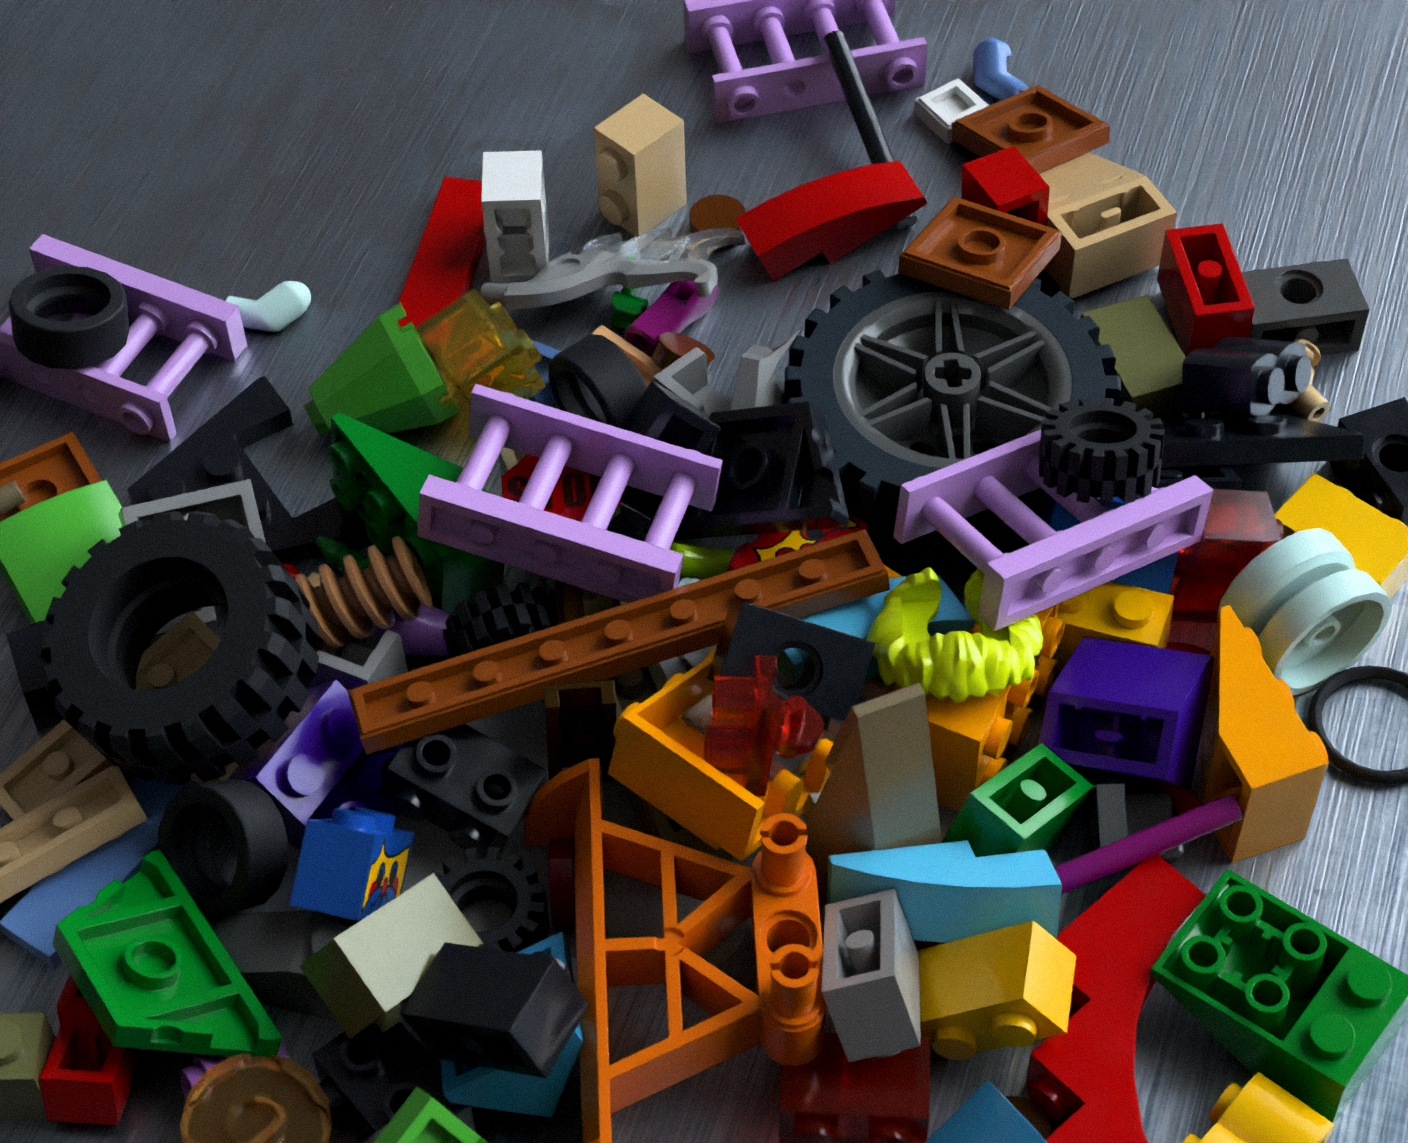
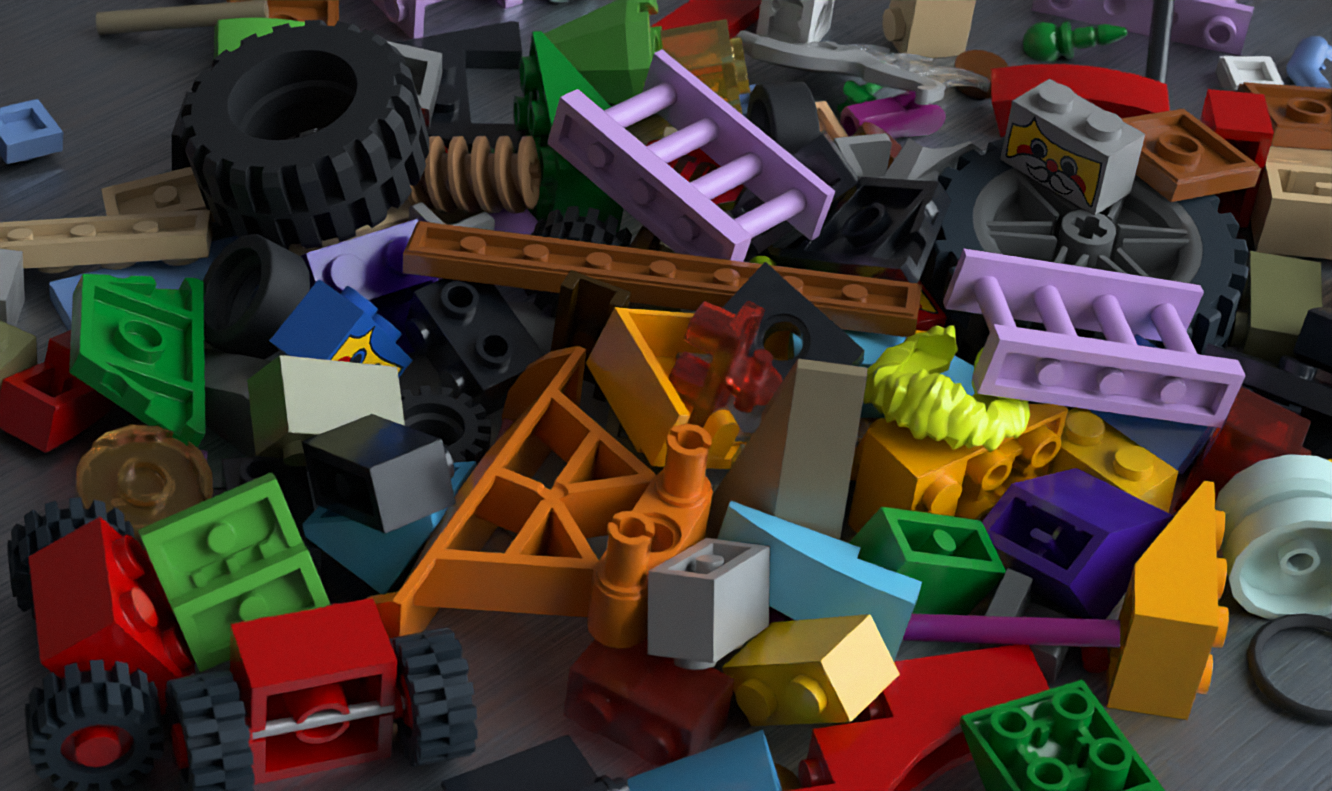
camera: 20 degrees right, 10 degrees down
black tyre [1038,398,1165,505] -> none
none -> light grey brick [1000,79,1145,215]
none -> green bar [1022,21,1128,62]

